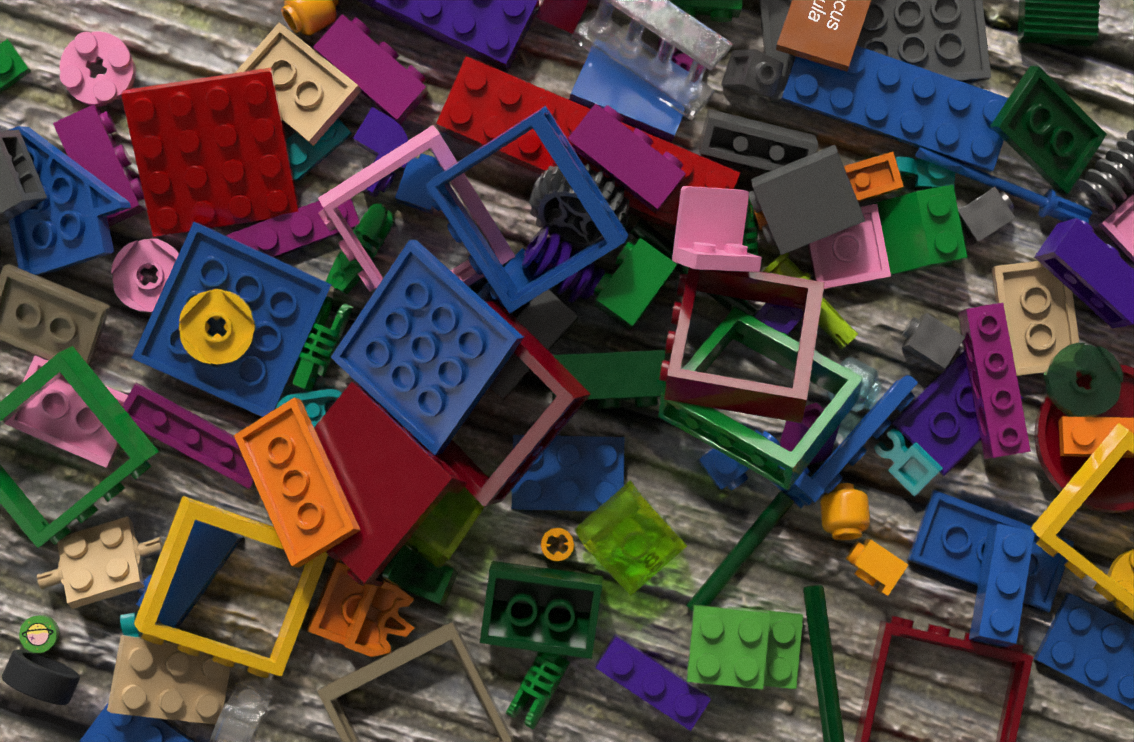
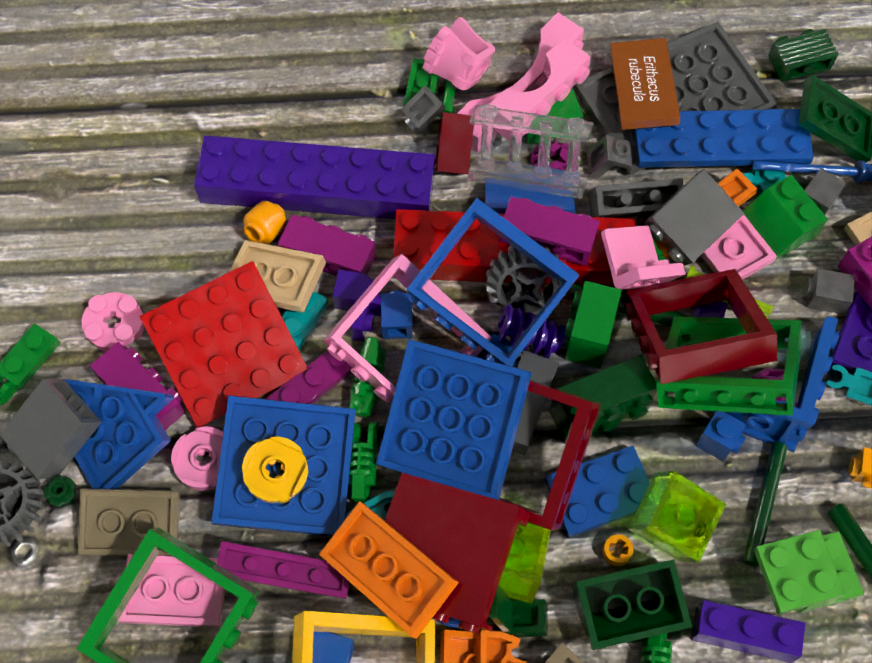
camera: 20 degrees left, 20 degrees down
light orange head [820,483,870,540] -> none

